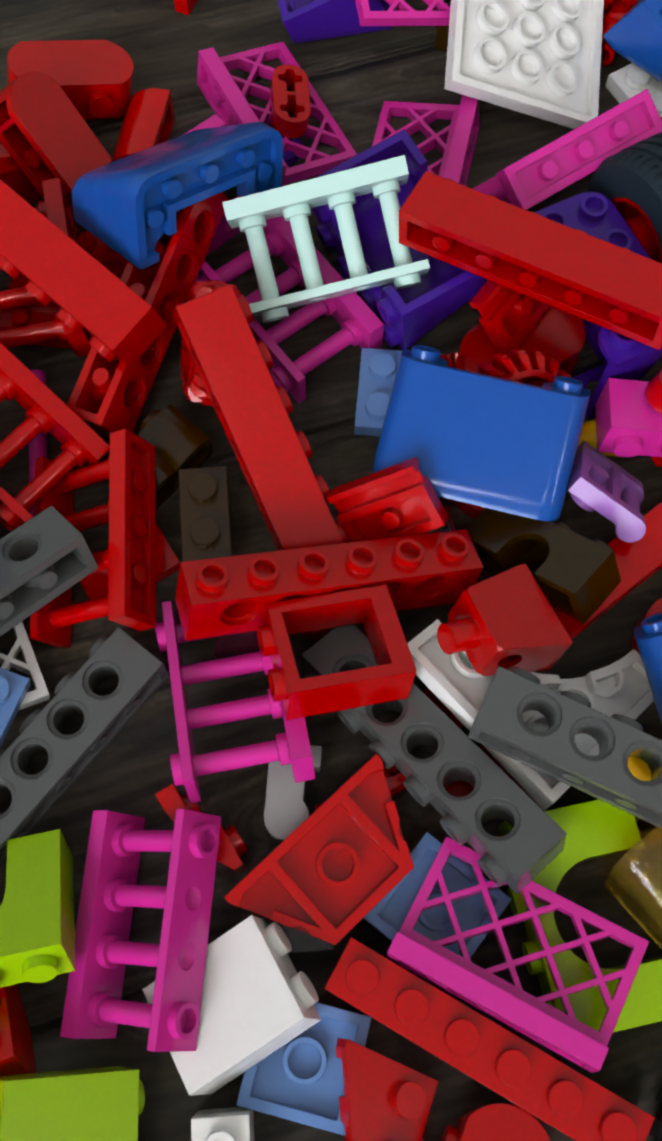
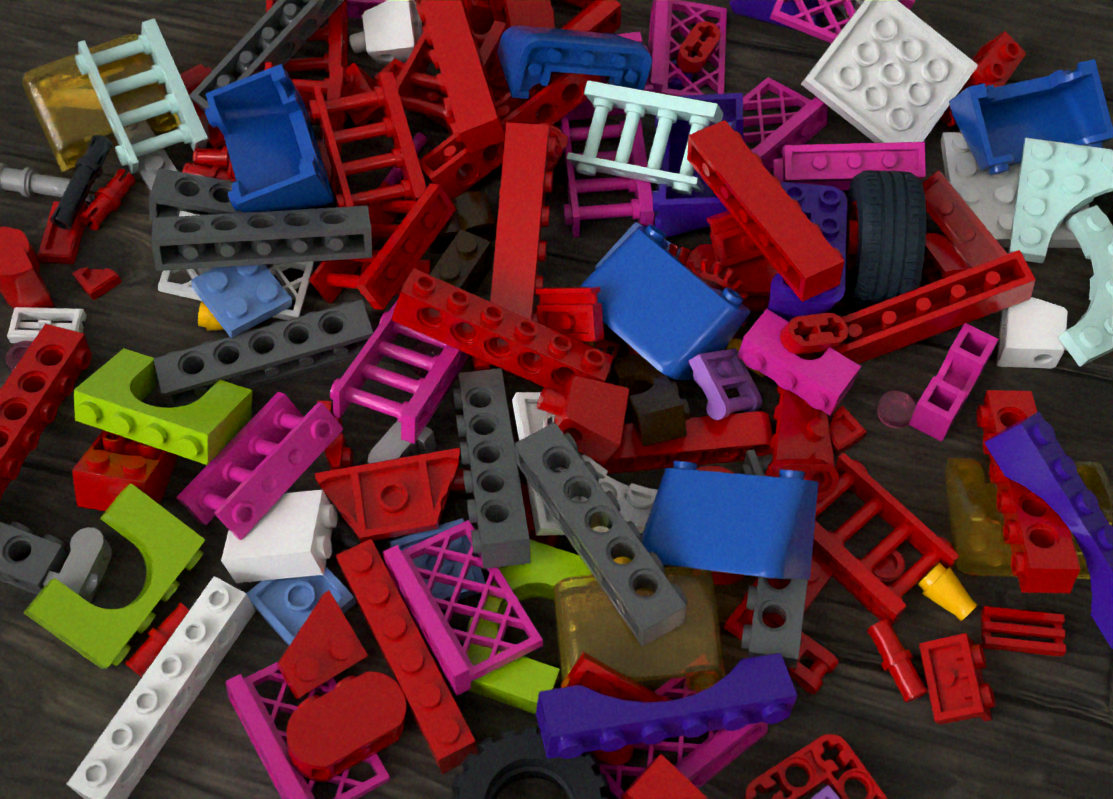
camera: 35 degrees right, 10 degrees down
red window [257,584,417,720] -> none

